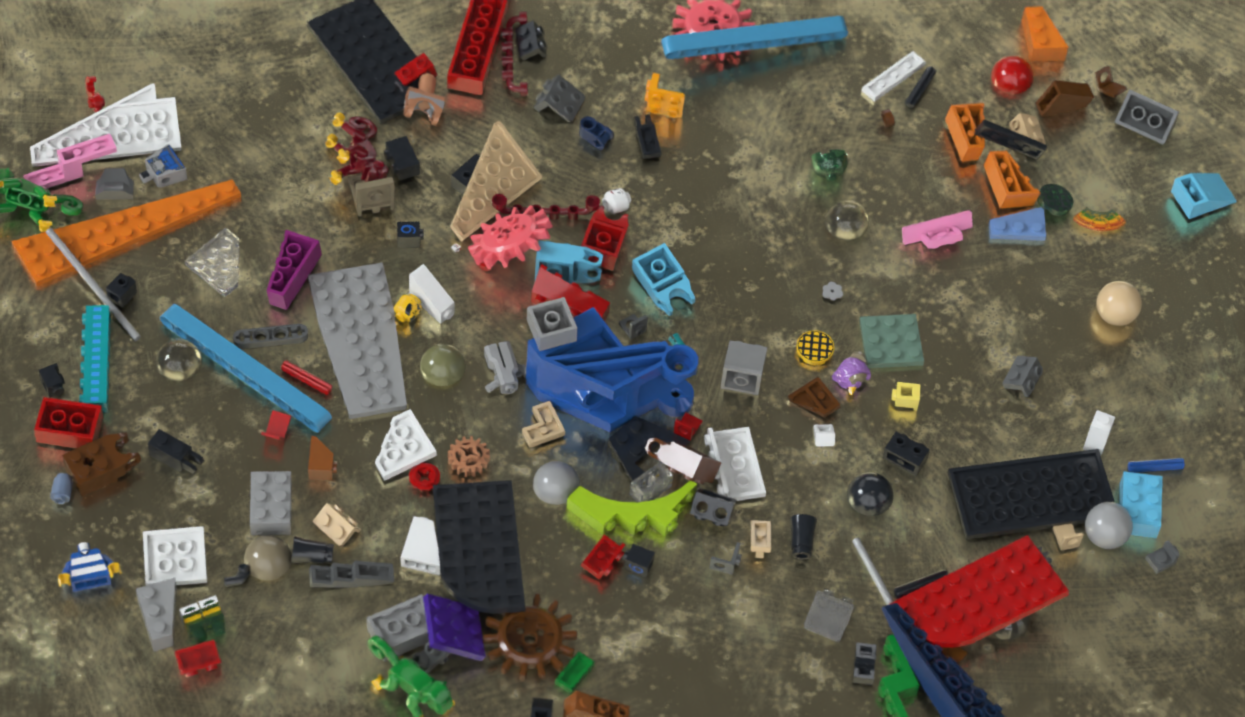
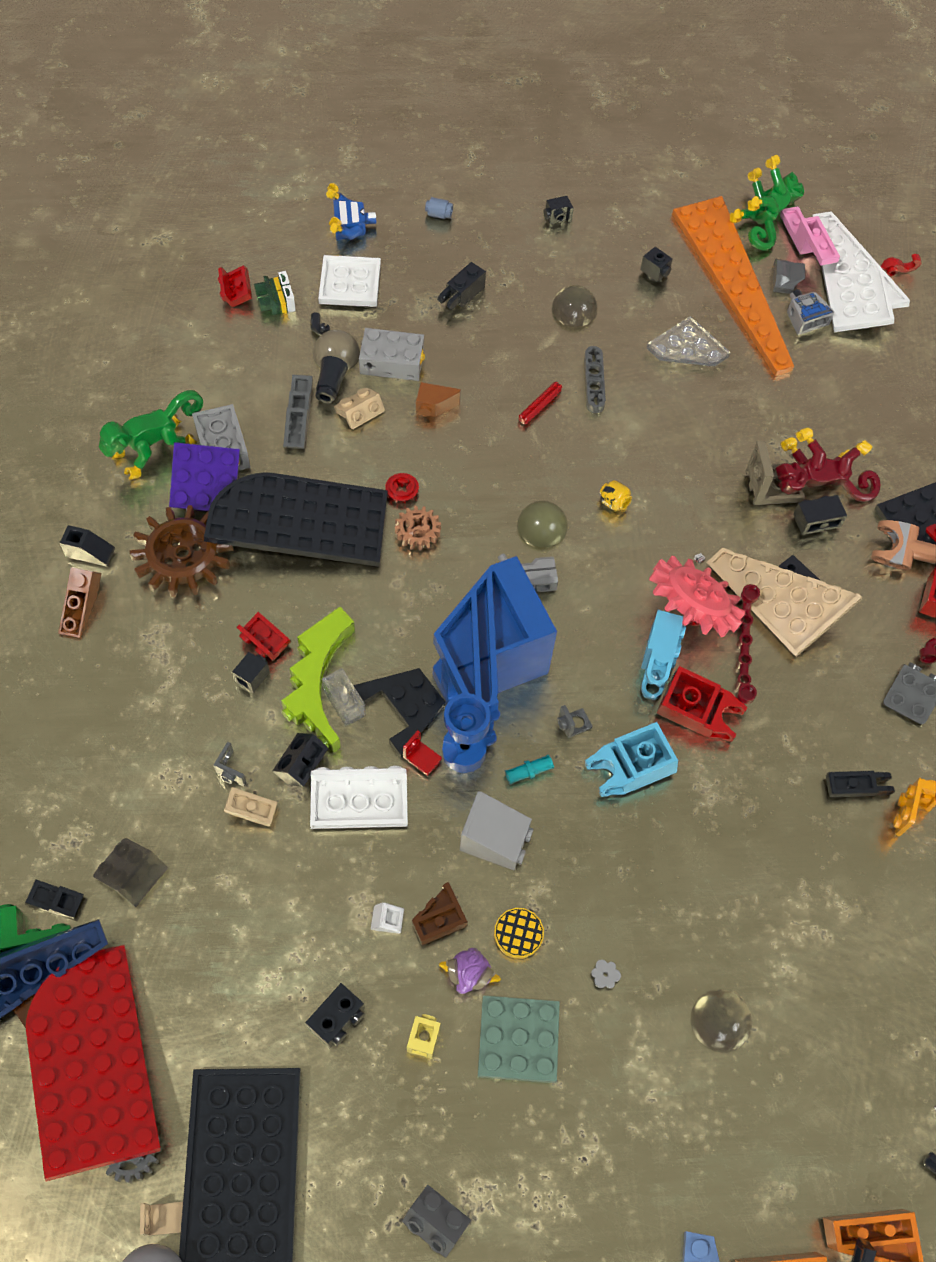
camera: 100 degrees right, 5 degrees up
red brick [34,397,104,448] -> none
light grey piece [46,228,141,341] -> none
reddish brown brick [62,432,141,497] -> none
teal brick [79,305,111,413] -> none
light grey wedge [136,578,177,652] -> none
dark azure beam [160,304,332,433] -> none
red bracket [261,410,291,441] -> none
magenta wedge [266,230,322,310] -> none
light grey wing [308,263,407,419] -> none
white plate [375,409,437,481] -> none
black brick [397,221,424,248] -> none
white slope [401,516,440,575] -> none
white slope [409,264,455,324] -> none
tan plate [522,401,566,448] -> none
light grey brick [527,297,577,351] -> none
red wedge [531,264,610,321] -> none
light grey piece [533,461,580,505] -> none
green tile [555,651,595,694] -> none
dark blue piece [579,116,614,150] -> none
white head [602,188,631,215] -> none
brick [645,438,722,485] -> none
black plant [790,514,817,560] -> none
clear green cylinder [811,149,848,181] -> none
black piece [847,472,894,516] -> none
light grey bar [852,538,894,605] -> none
reddish brown tile [881,109,895,128] -> none
black axle [893,570,948,599] -> none
bright pink bracket [902,210,972,249] -> none

